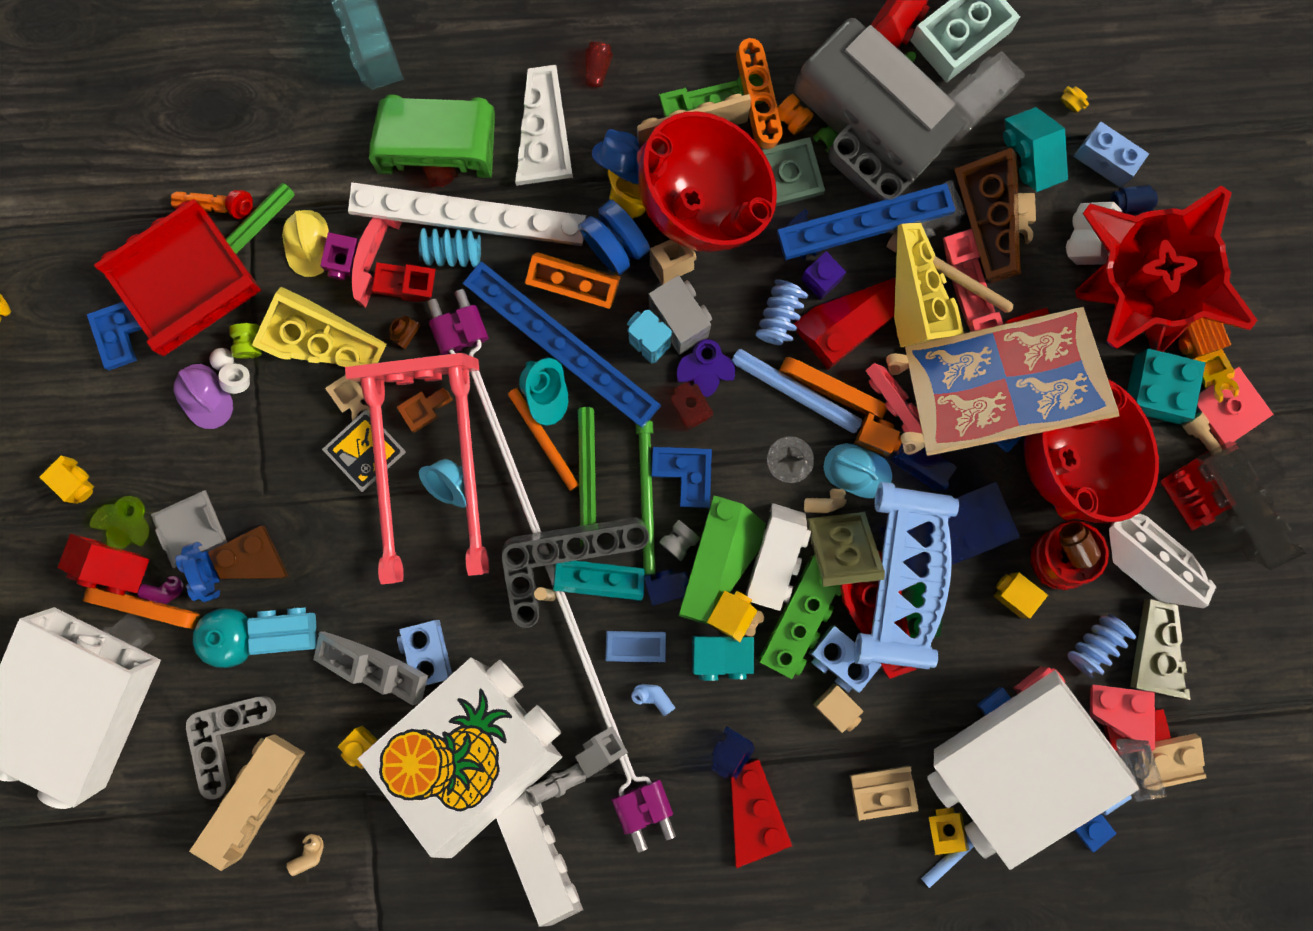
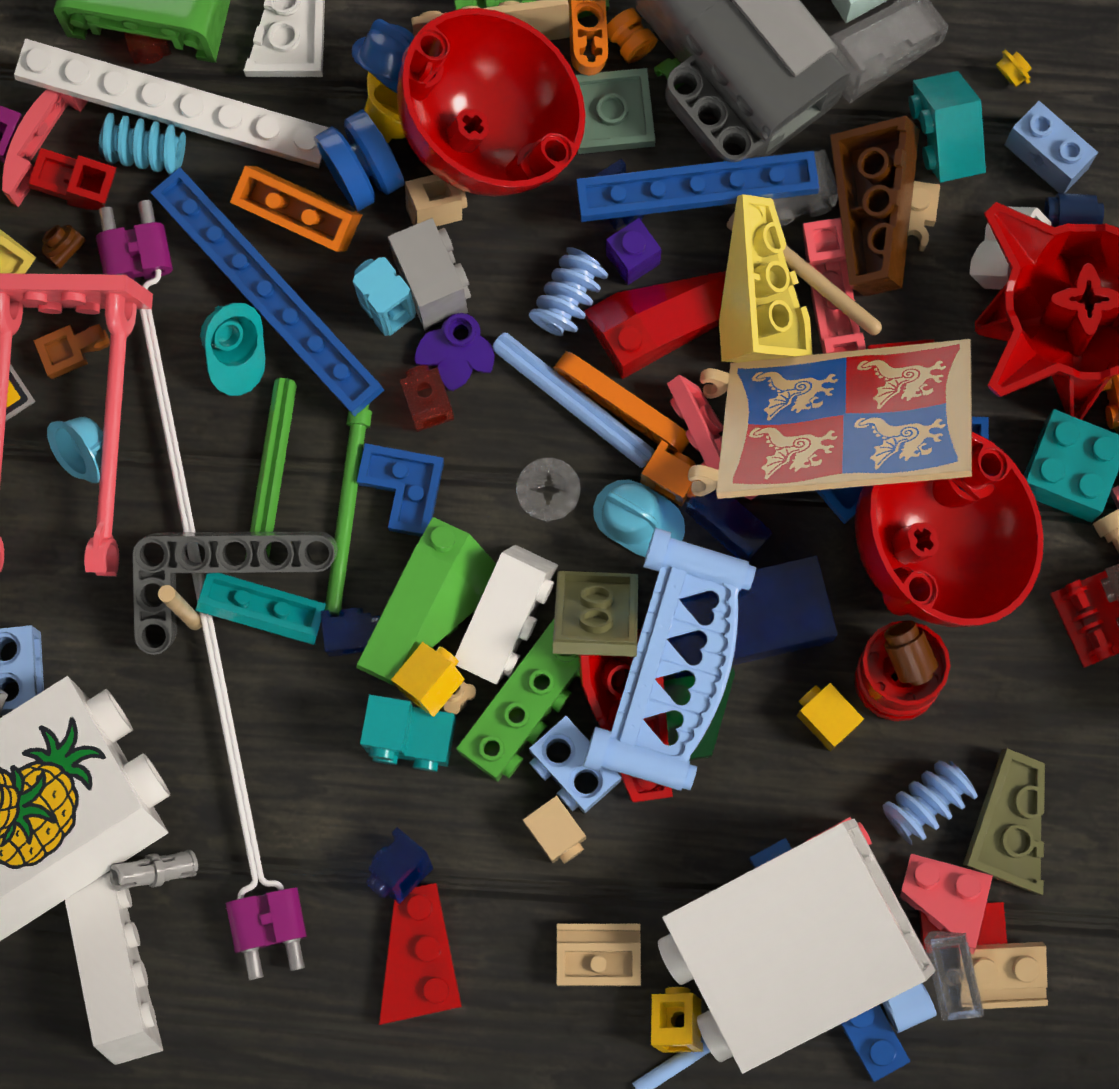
camera: 15 degrees right, 5 degrees down
orange bar [508,388,579,491] -> none
light grey brick [575,726,628,778] -> none
medium blue tile [606,631,666,662] -> none
light blue arm [631,684,675,716] -> none
light grey wheel [659,520,700,561] -> none
tan arm [804,489,847,513] -> none
white wedge [1109,514,1216,608] -> none

